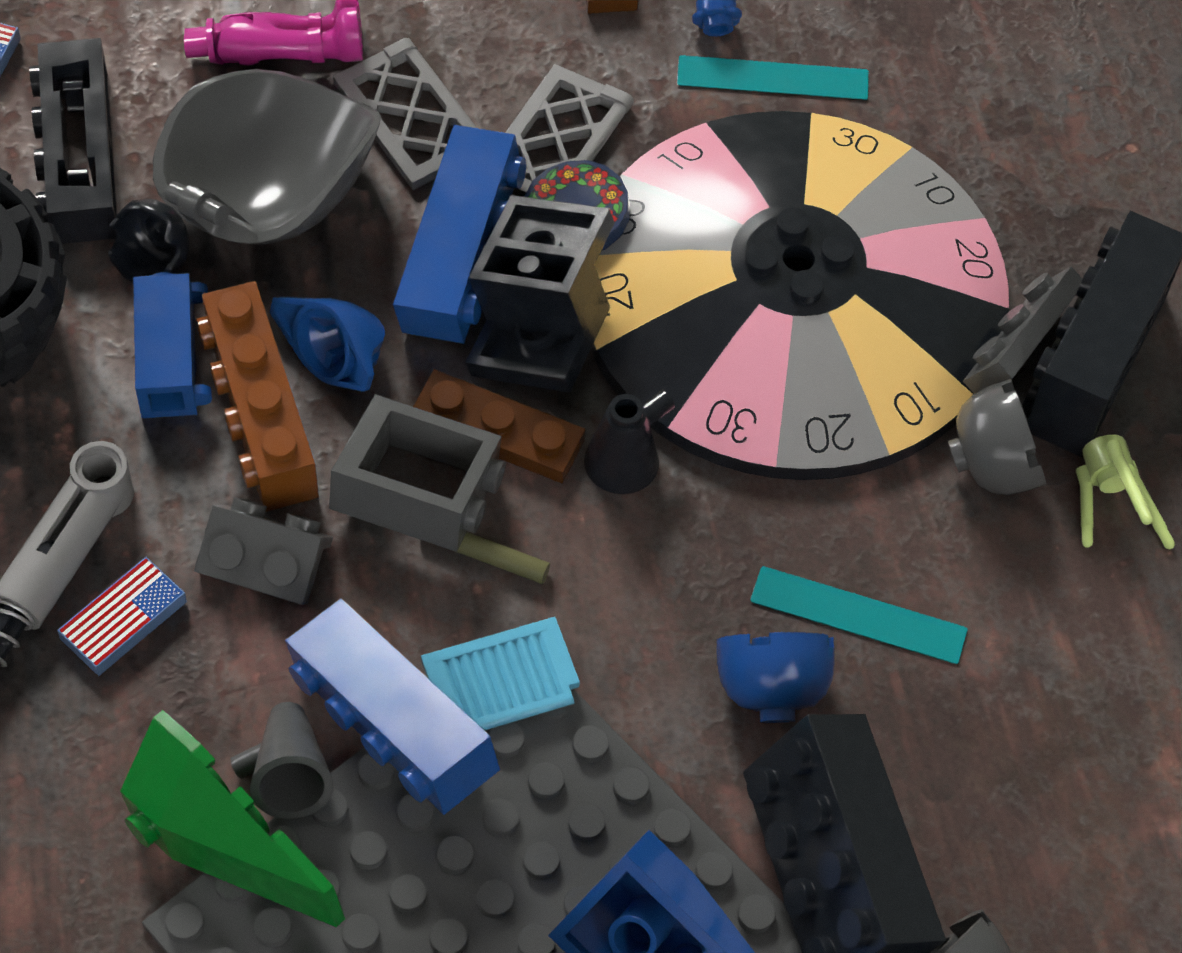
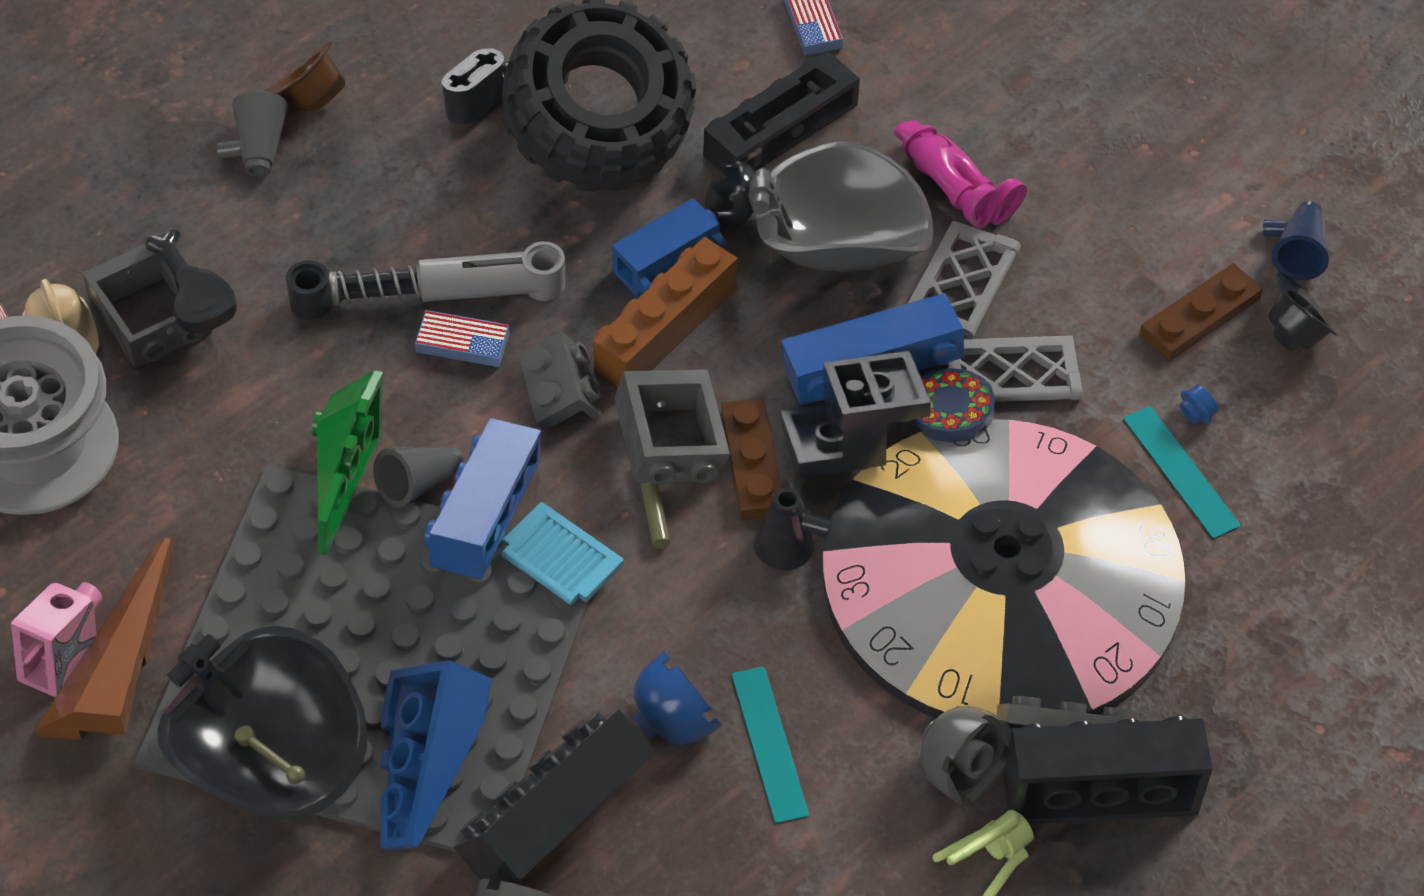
camera: 60 degrees right, 5 degrees down
blue hat [269,297,385,392] -> none

